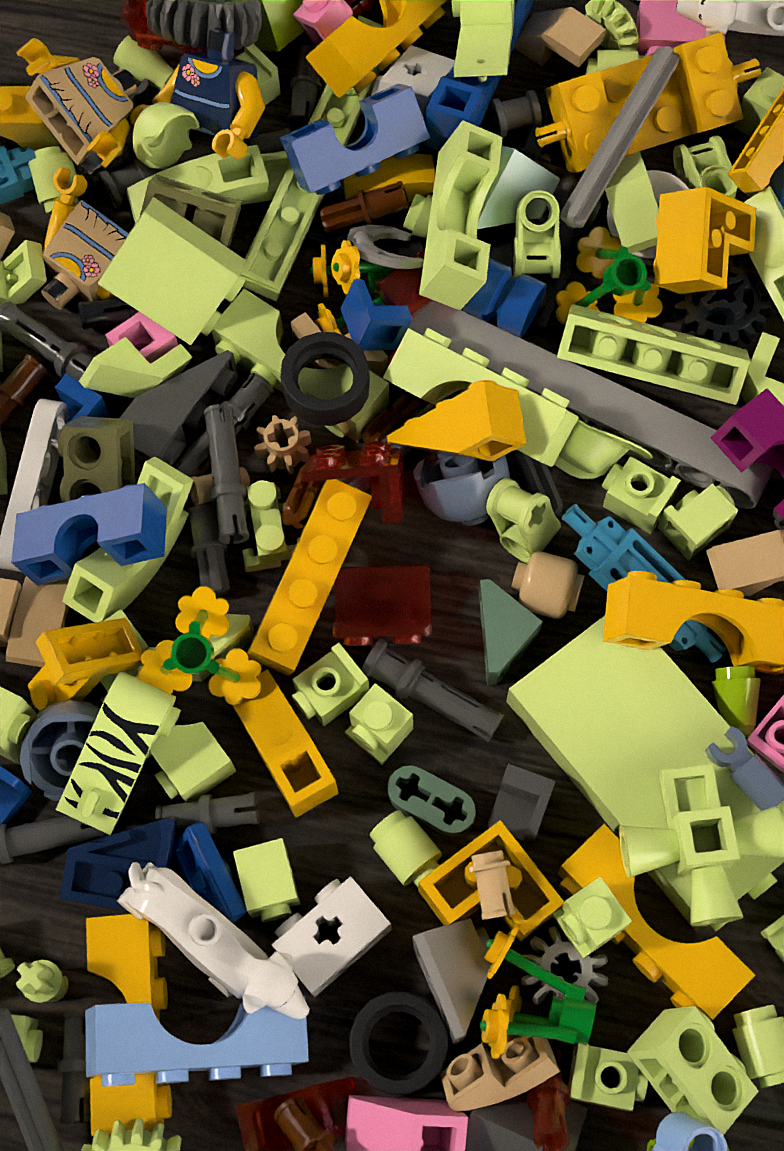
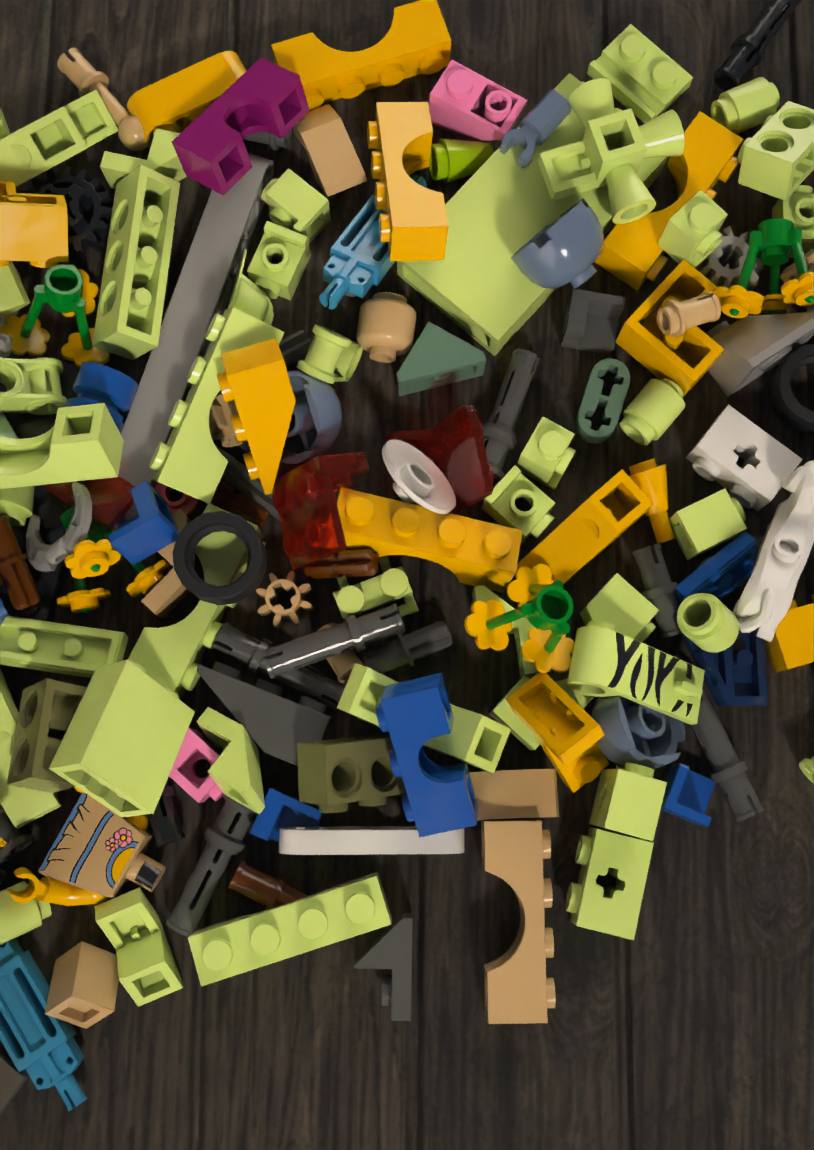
camera: 105 degrees left, 10 degrees up
none -> white dish [382,439,456,514]
none -> sand blue cylinder [511,198,604,289]
none -> yellow cone [628,458,675,543]
none -> yellowish green brick [677,593,739,653]

